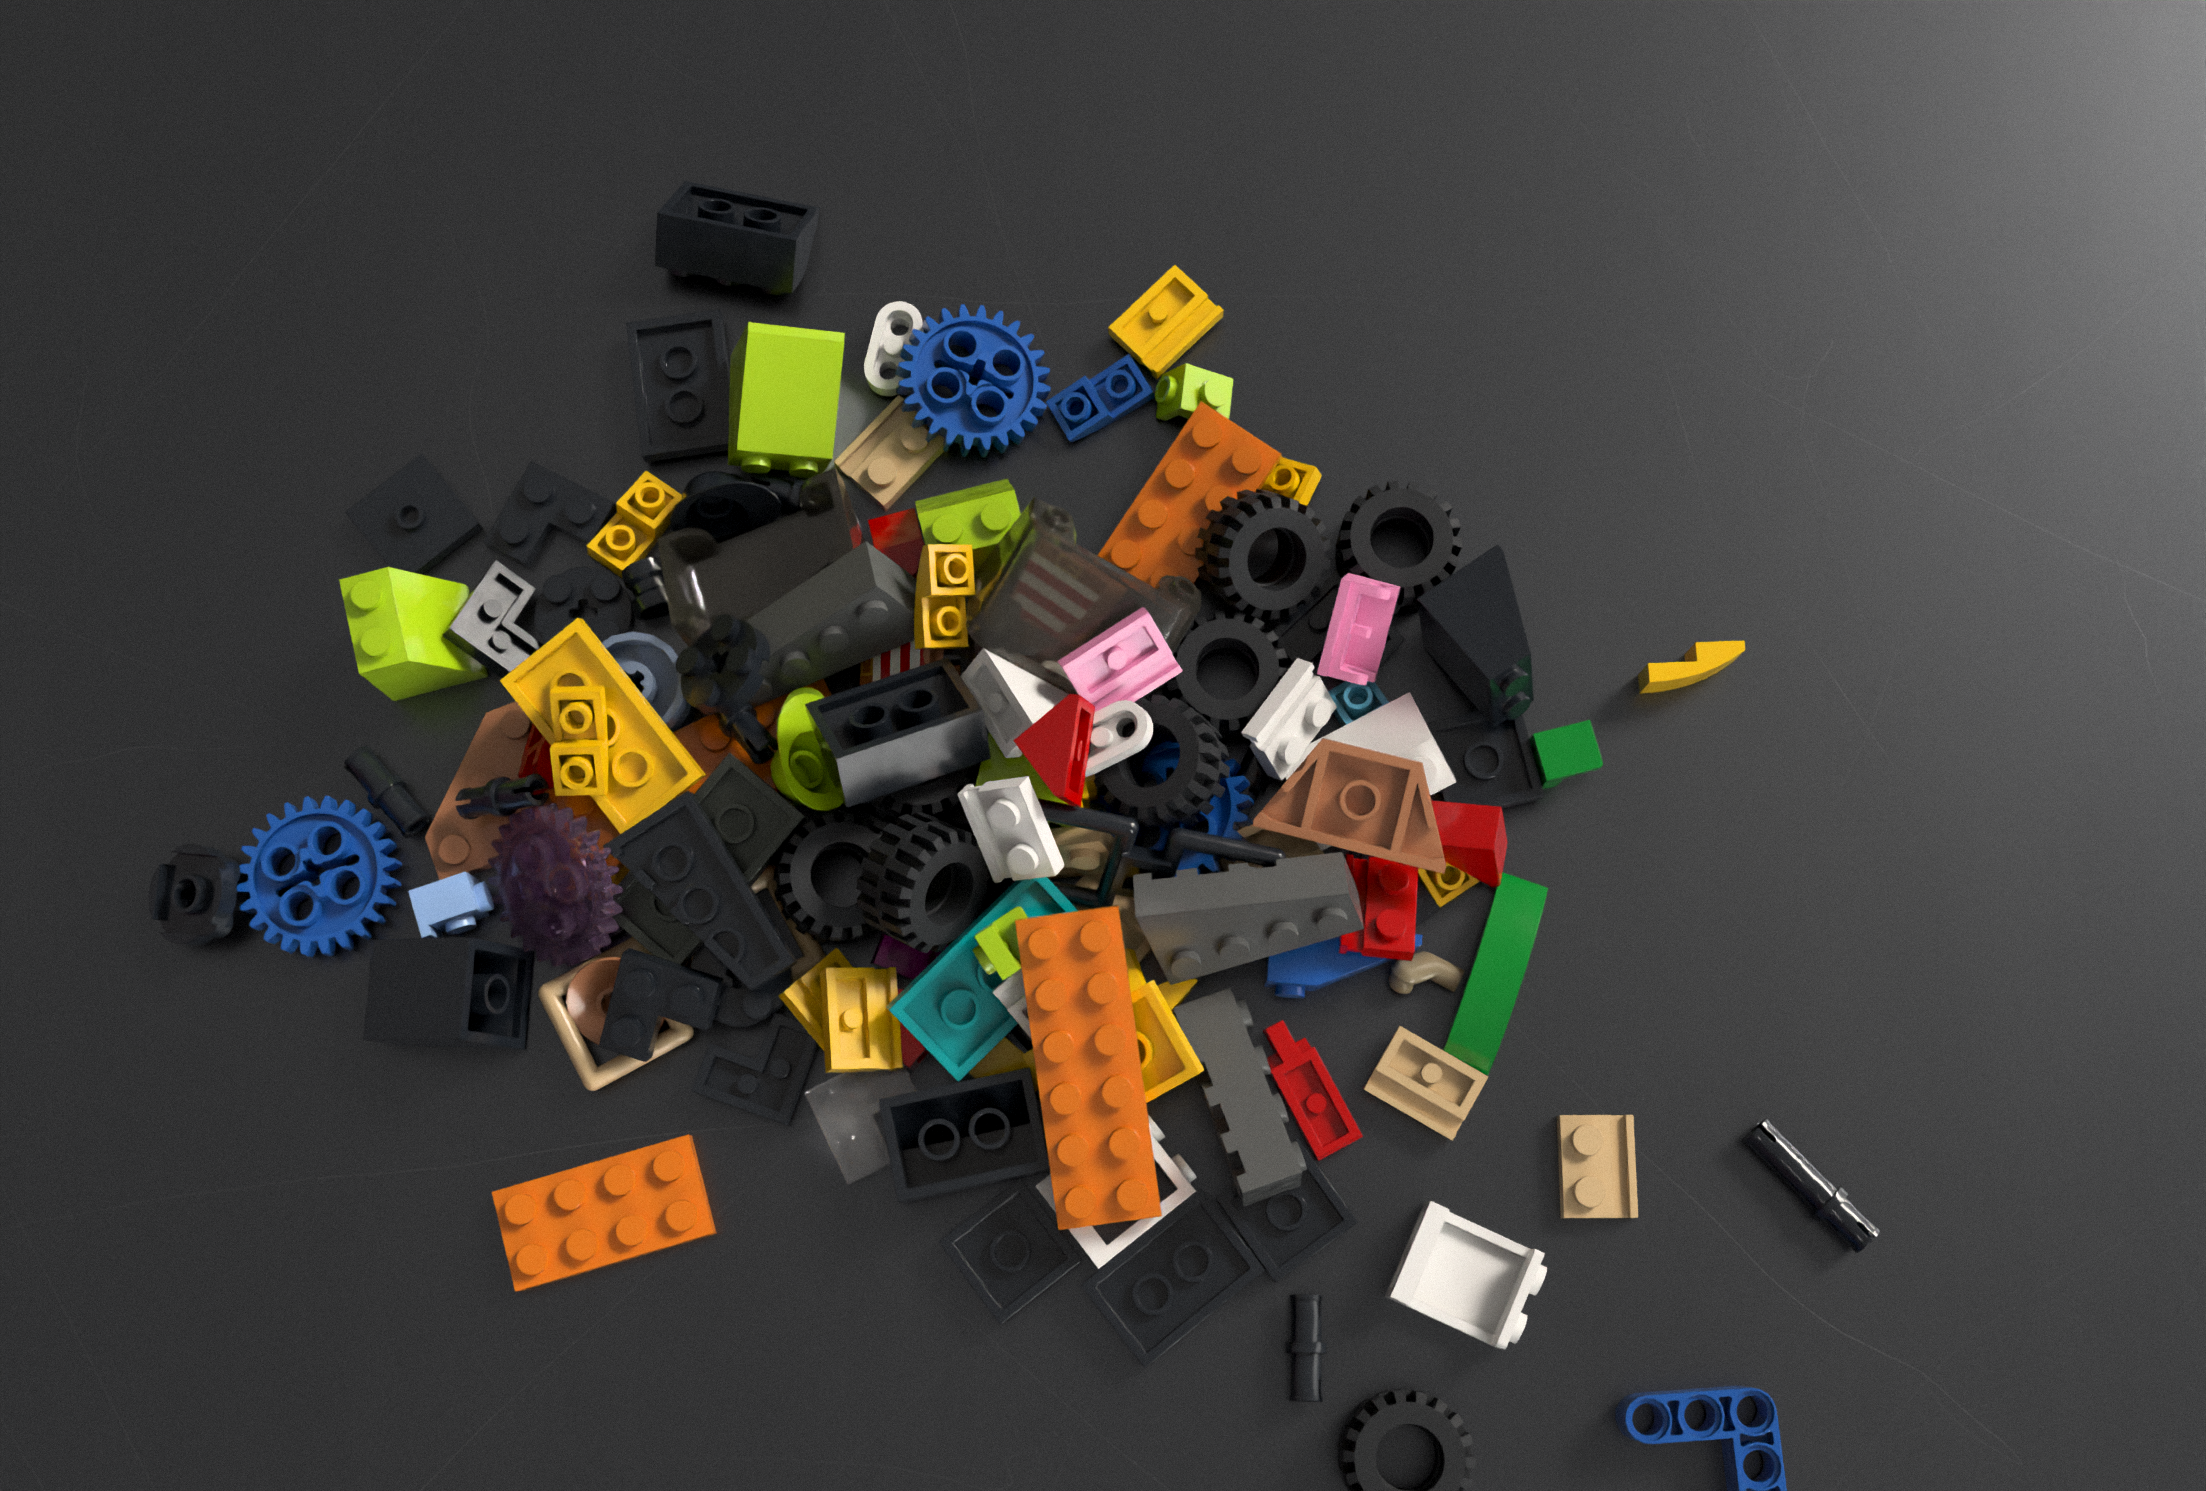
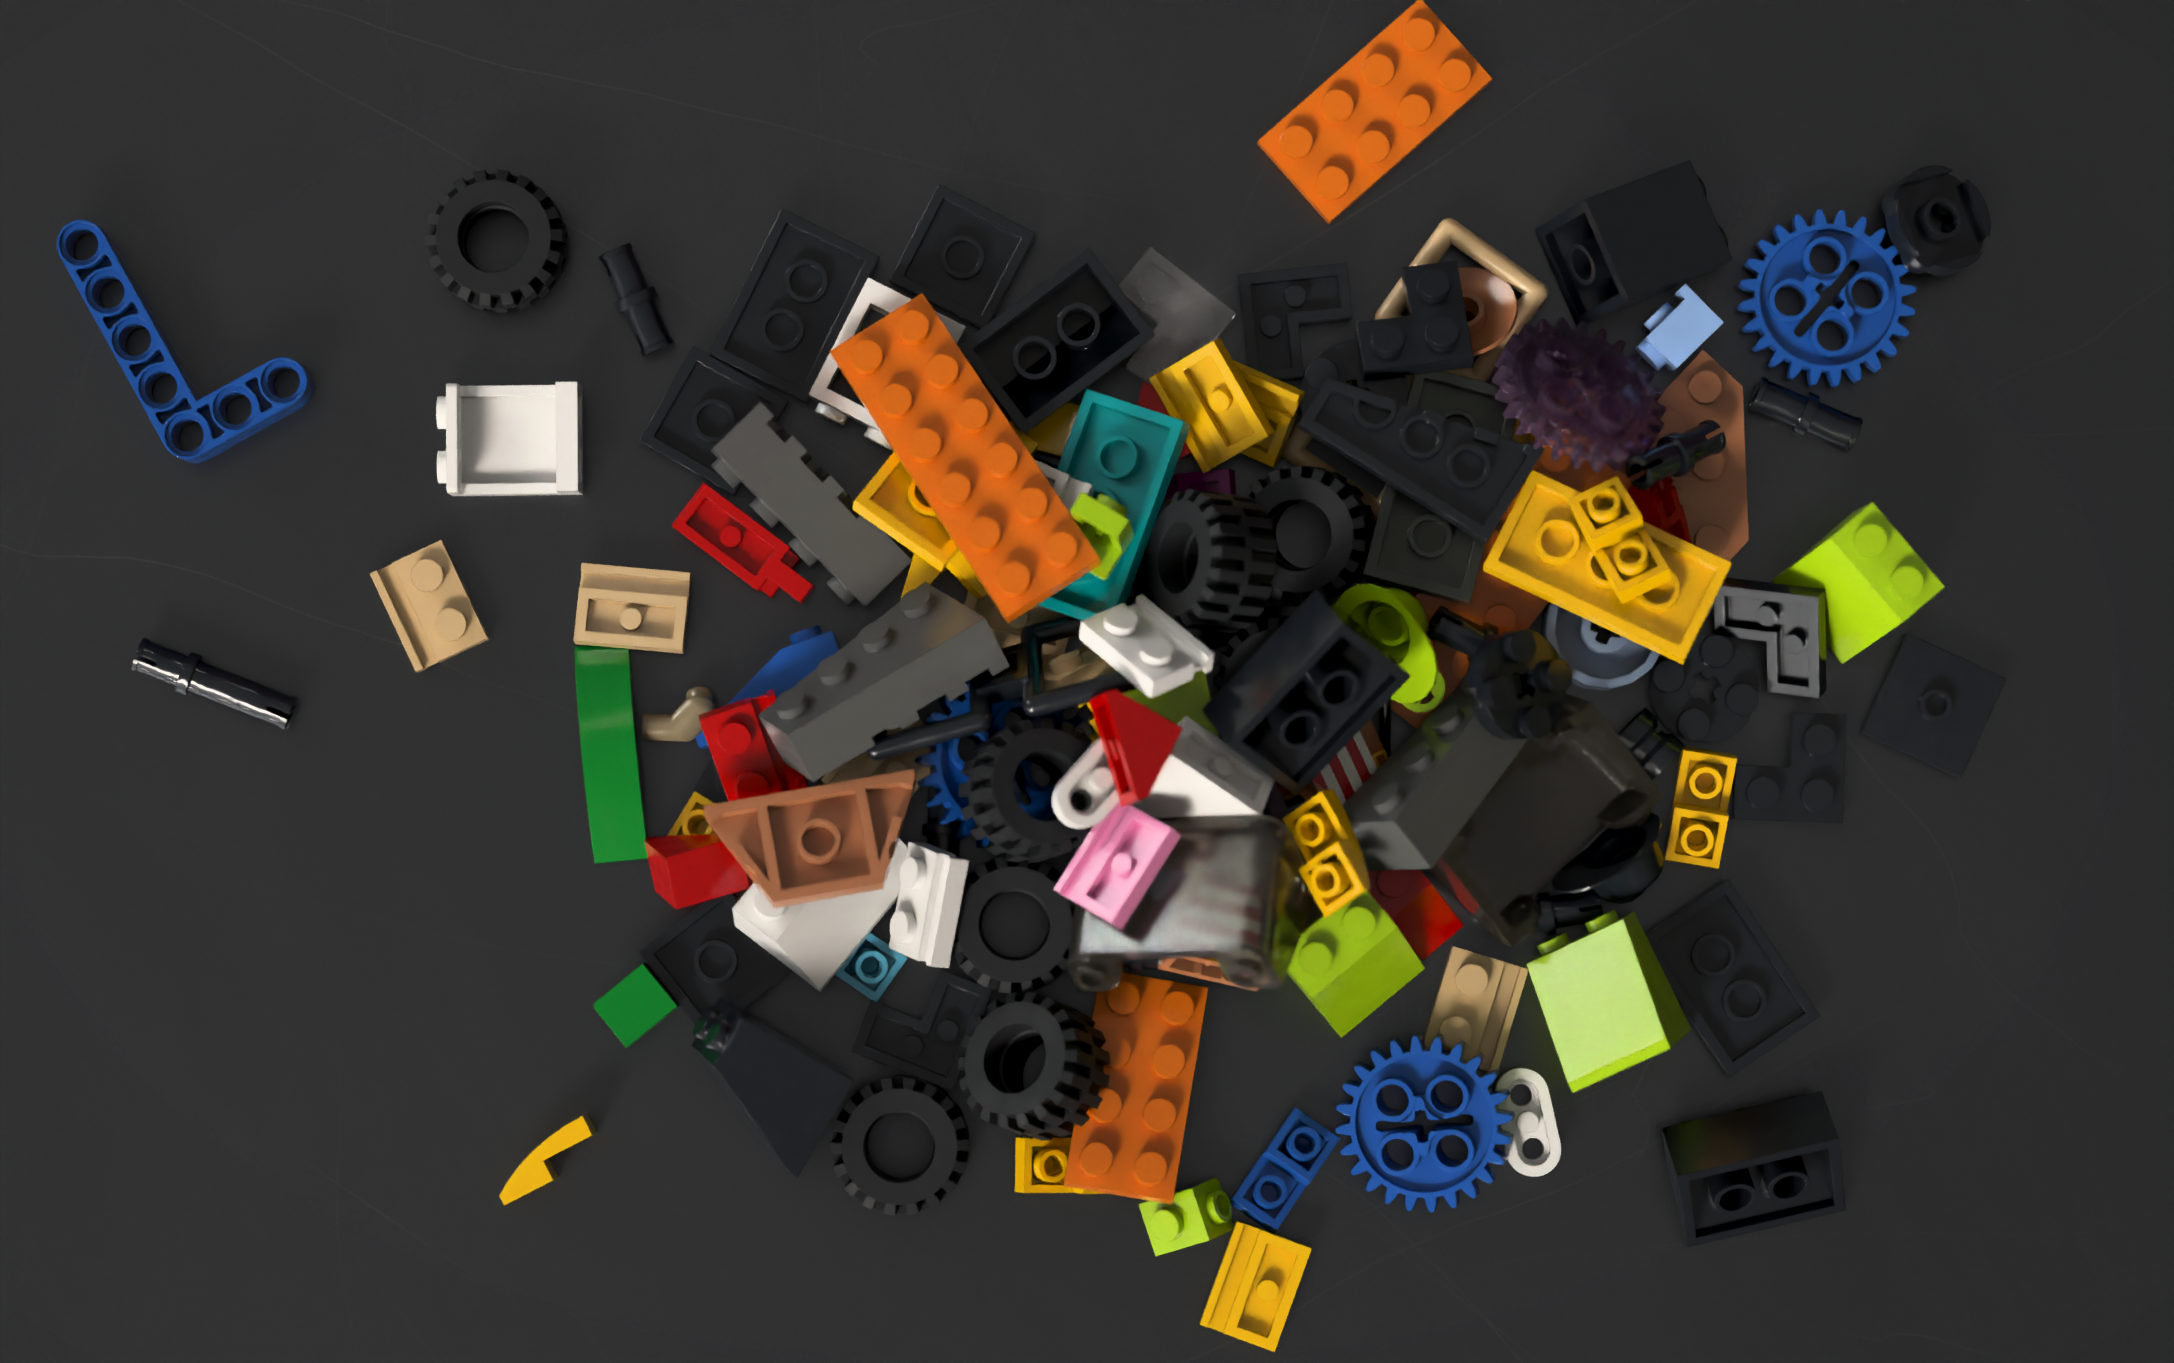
camera: 150 degrees right, 10 degrees up
bright pink hinge [1317,573,1400,685] -> none

